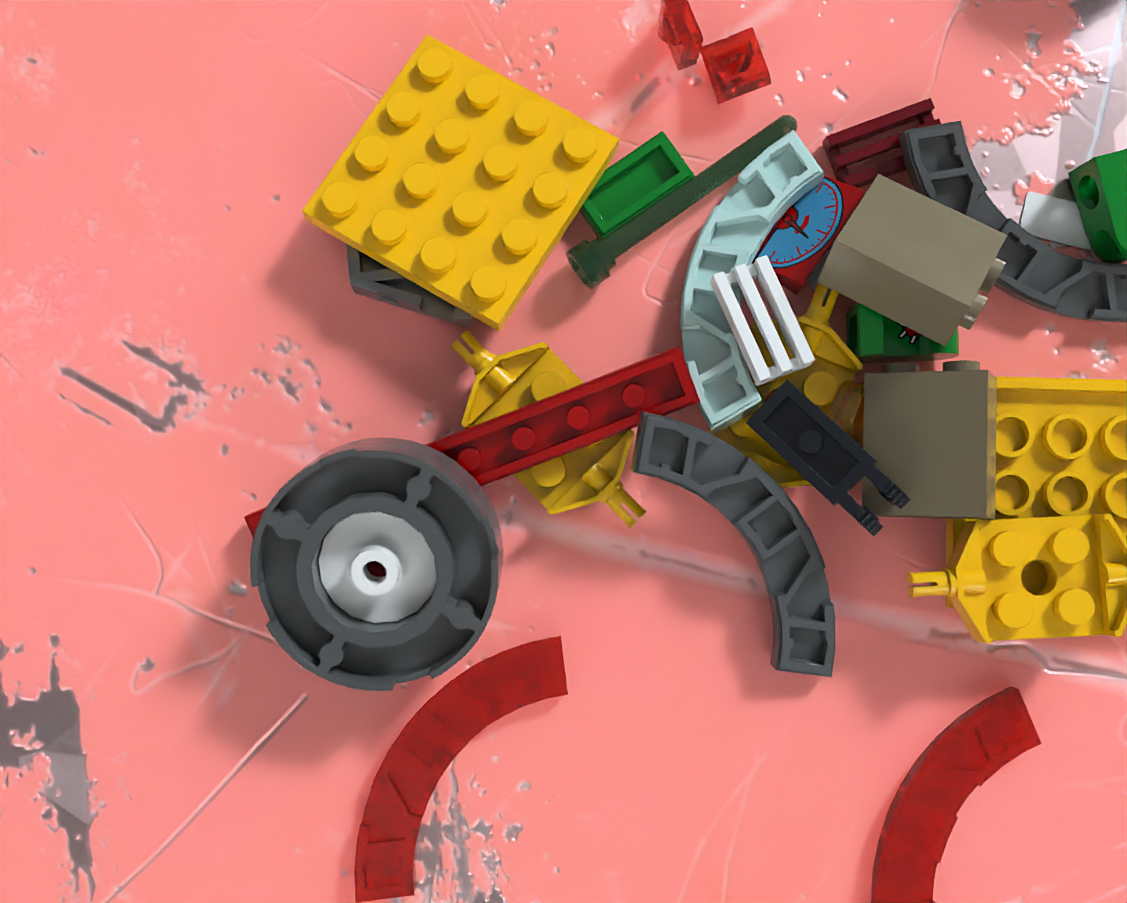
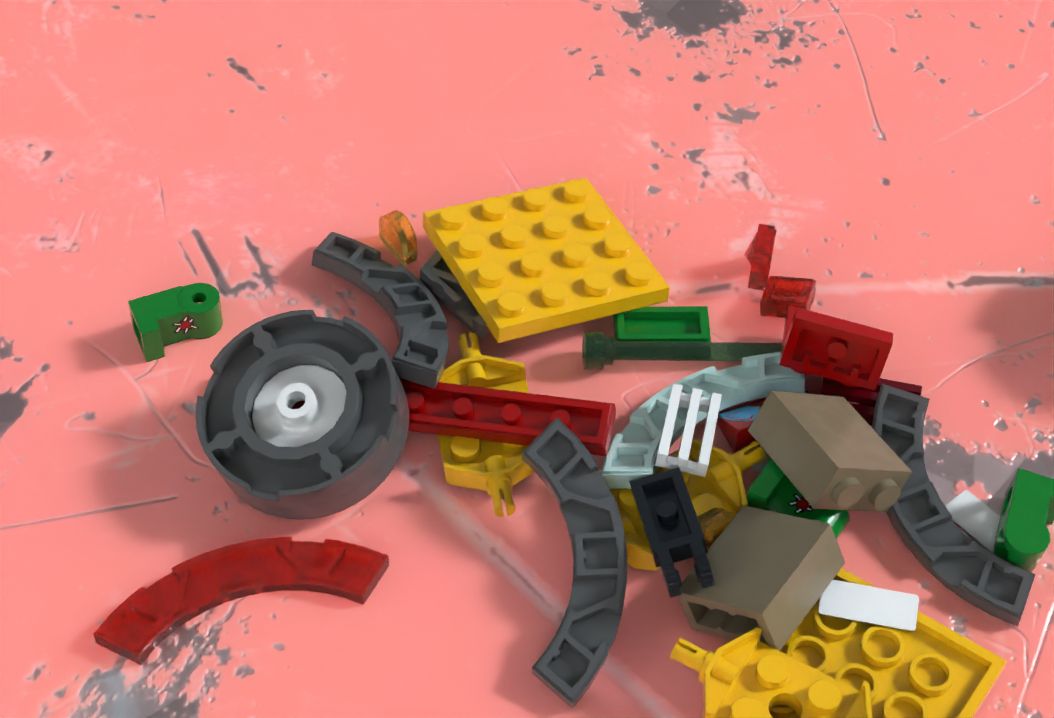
camera: 30 degrees right, 35 degrees down
none -> green leg [128,283,223,362]
none -> dark grey tile [312,232,449,389]
none -> clear yellow tile [378,210,418,266]
none -> red bracket [779,306,893,391]
none -> white sticker [818,580,919,631]

